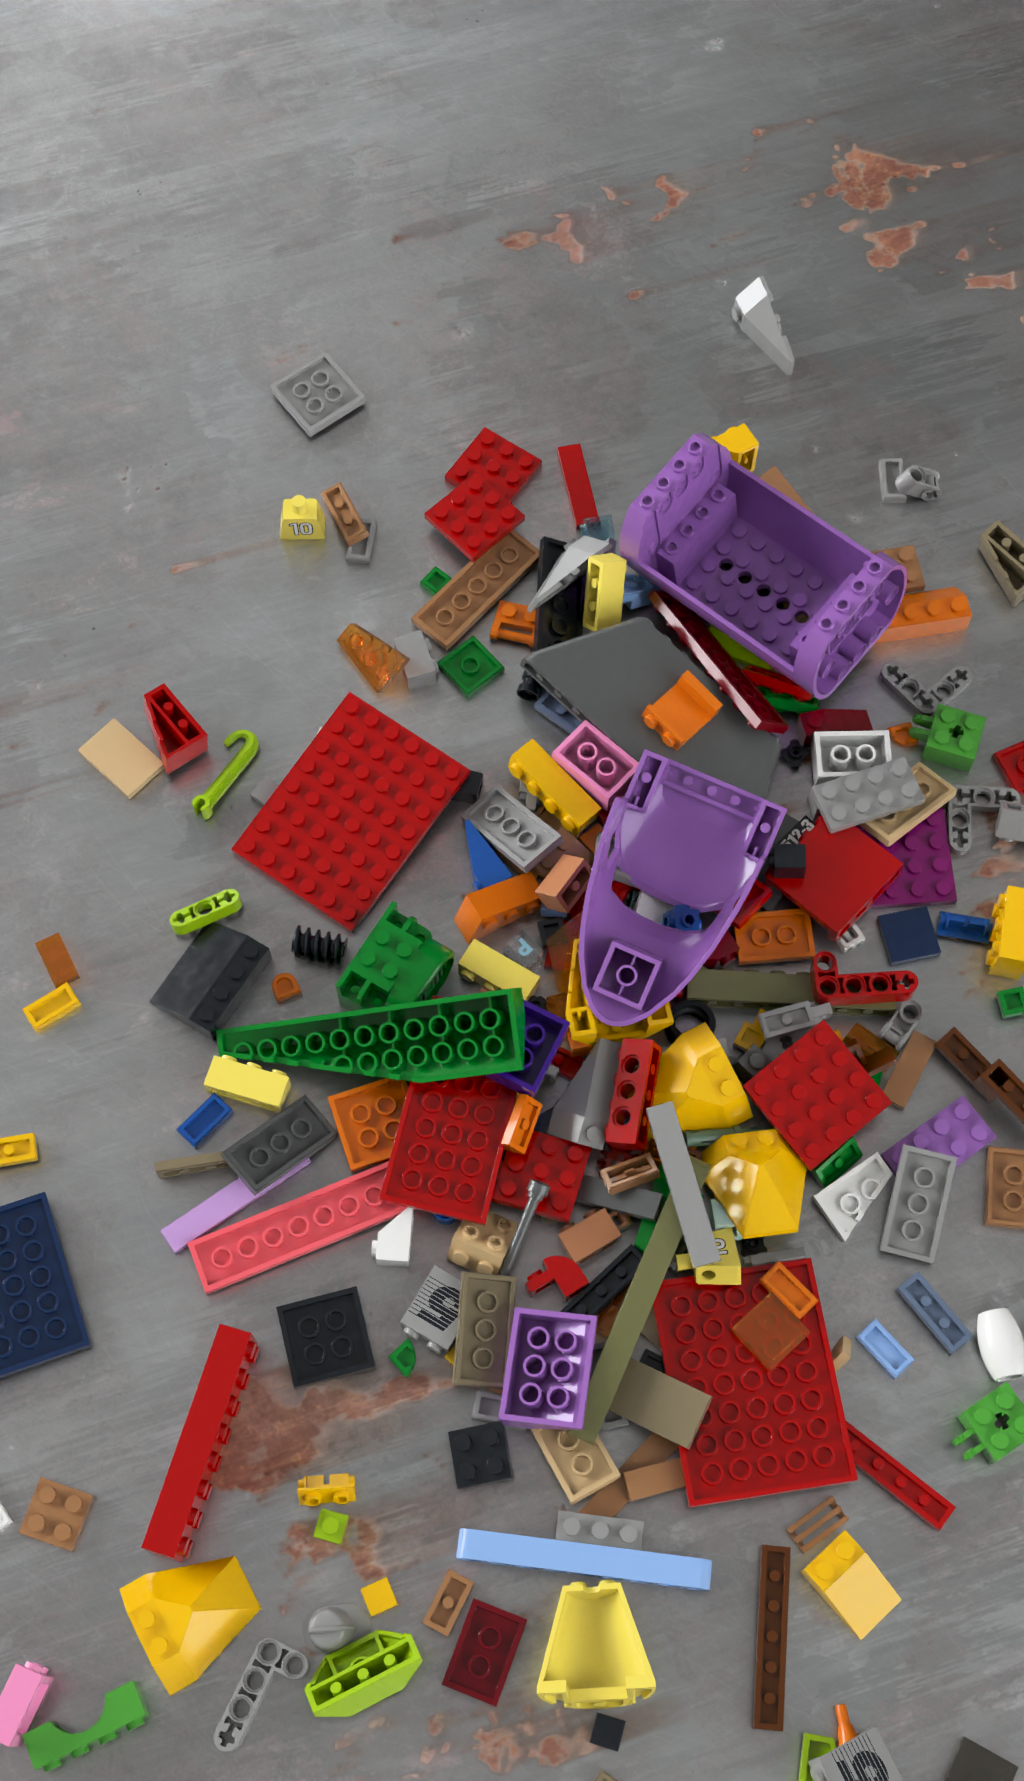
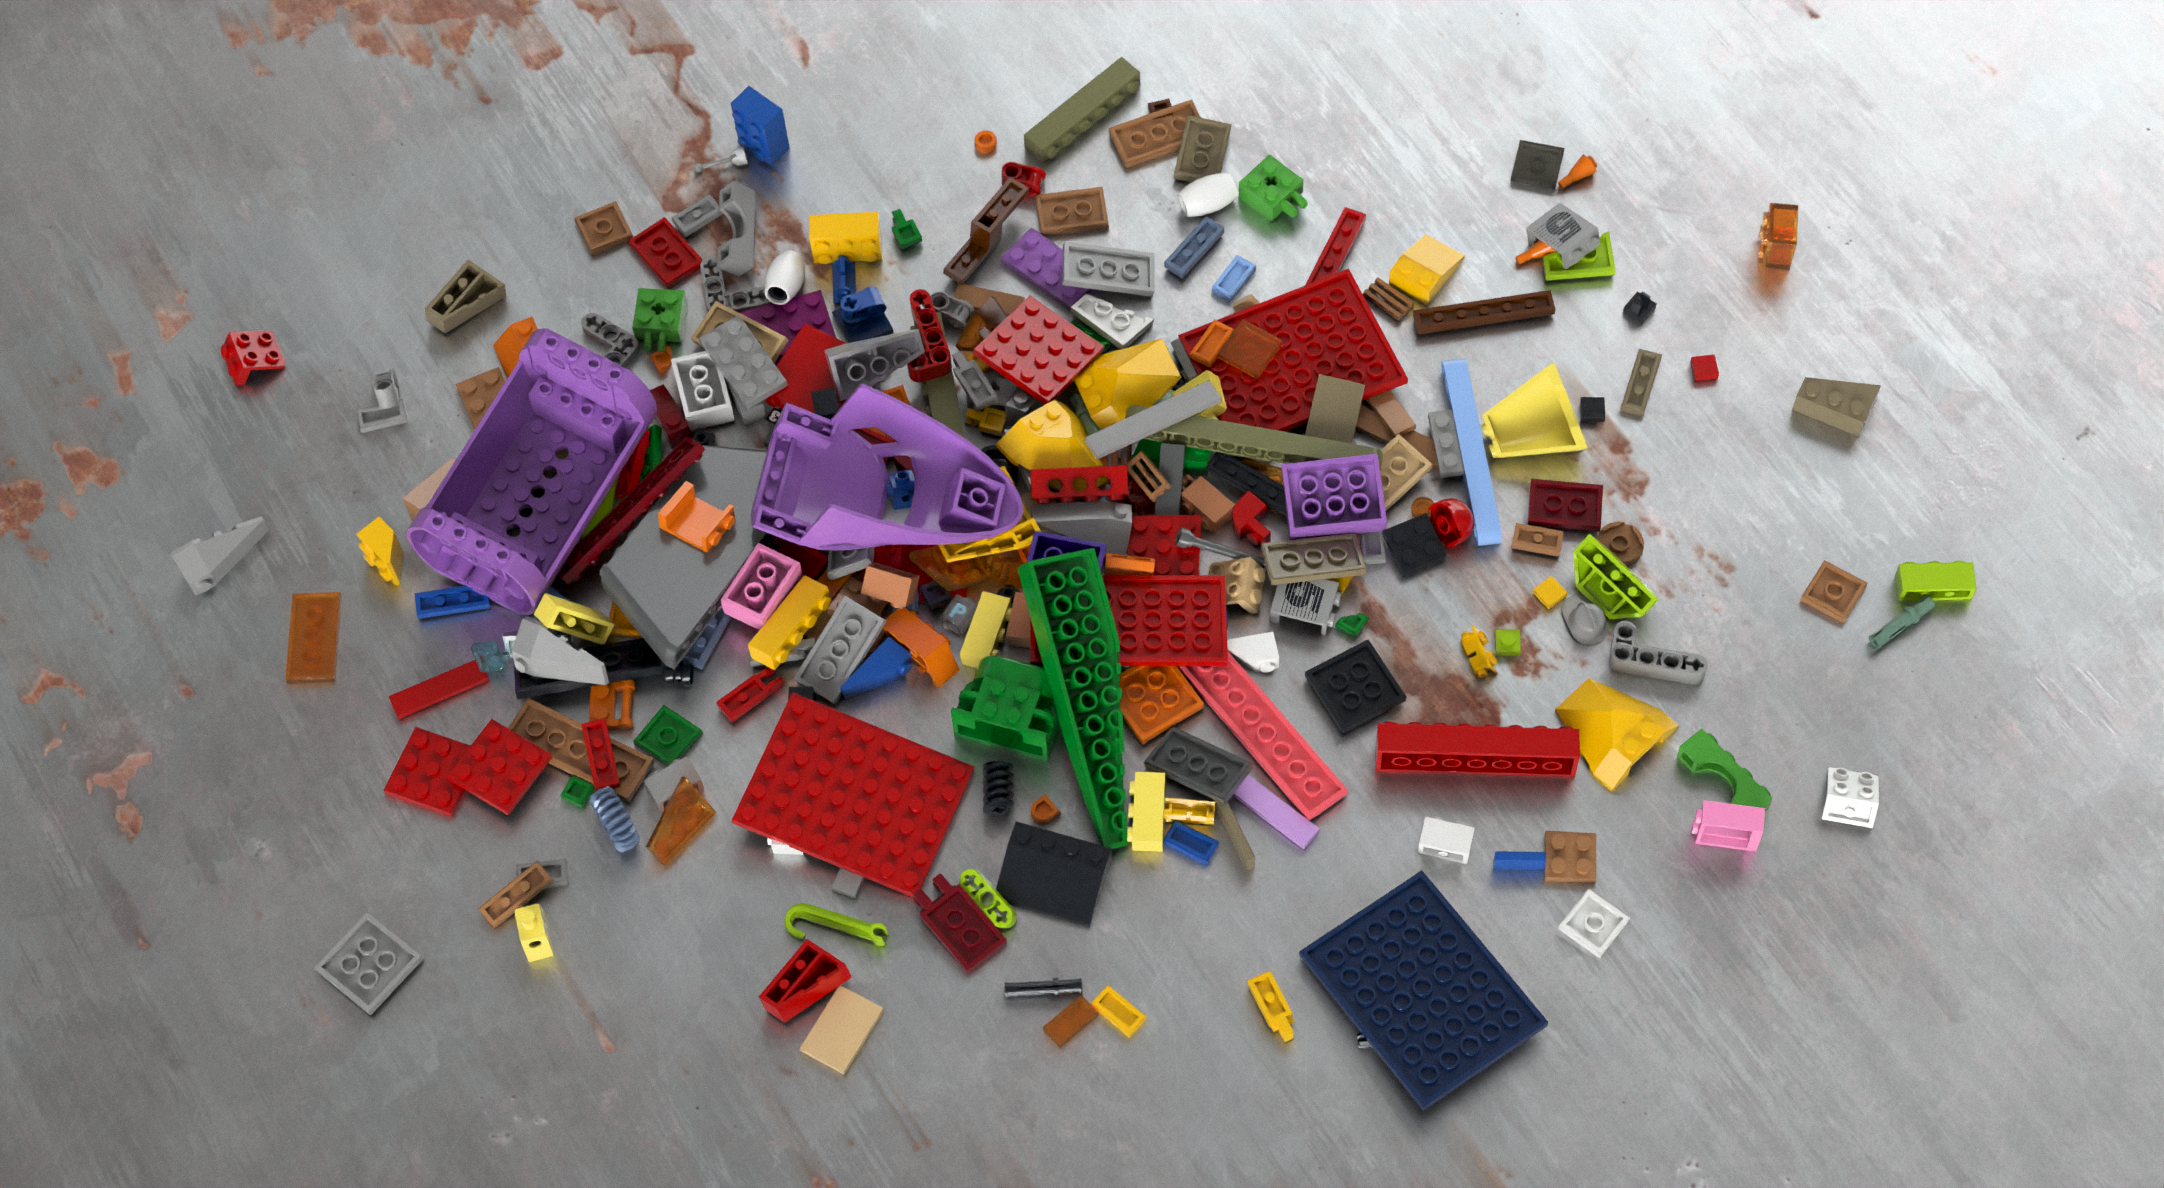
camera: 100 degrees left, 5 degrees down
none -> red bracket [221,330,286,385]
none -> clear orange tile [285,592,342,684]
none -> red plate [581,718,621,791]
none -> sand blue gear [590,786,640,853]
none -> red hinge [716,667,785,723]
none -> white piece [764,250,805,305]
none -> light grey wedge [824,329,925,401]
none -> blue piece [840,286,887,325]
none -> dark red tile [913,873,1007,974]
none -> black pin [1005,977,1082,999]
none -> yellow hinge [1164,797,1215,825]
none -> clear orange tile [1411,497,1434,518]
none -> white brick [1418,816,1475,864]
none -> red cylinder [1428,498,1474,548]
none -> blue tile [1493,851,1546,871]
none -> medium nougat tile [1596,522,1644,567]

